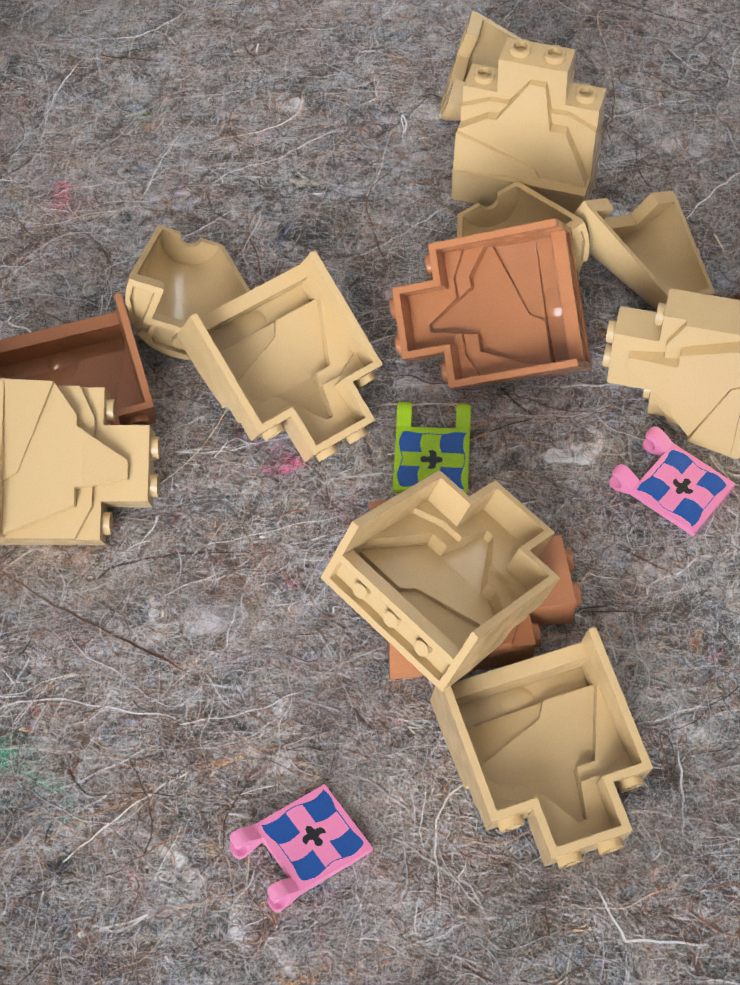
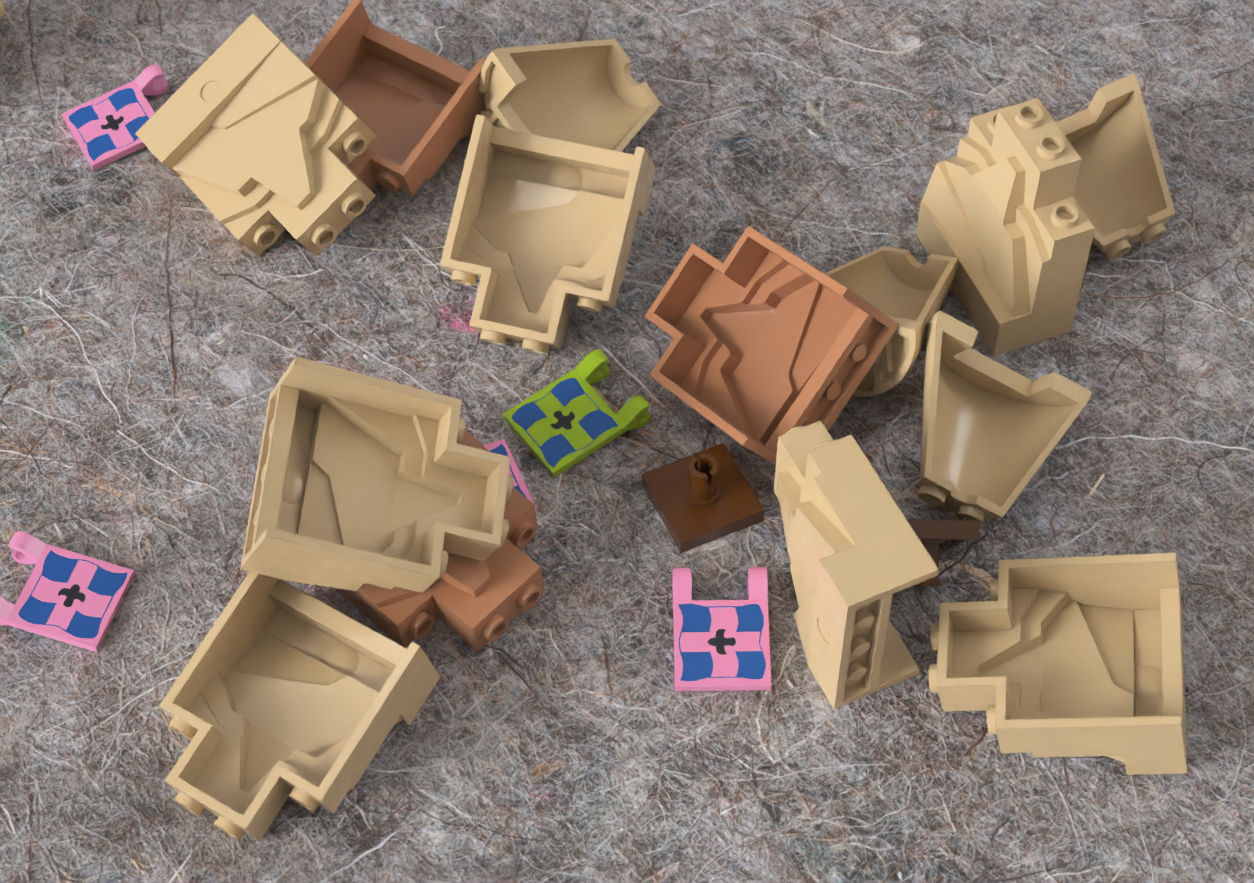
camera: 50 degrees right, 0 degrees up
none -> reddish brown tile [642,443,764,553]

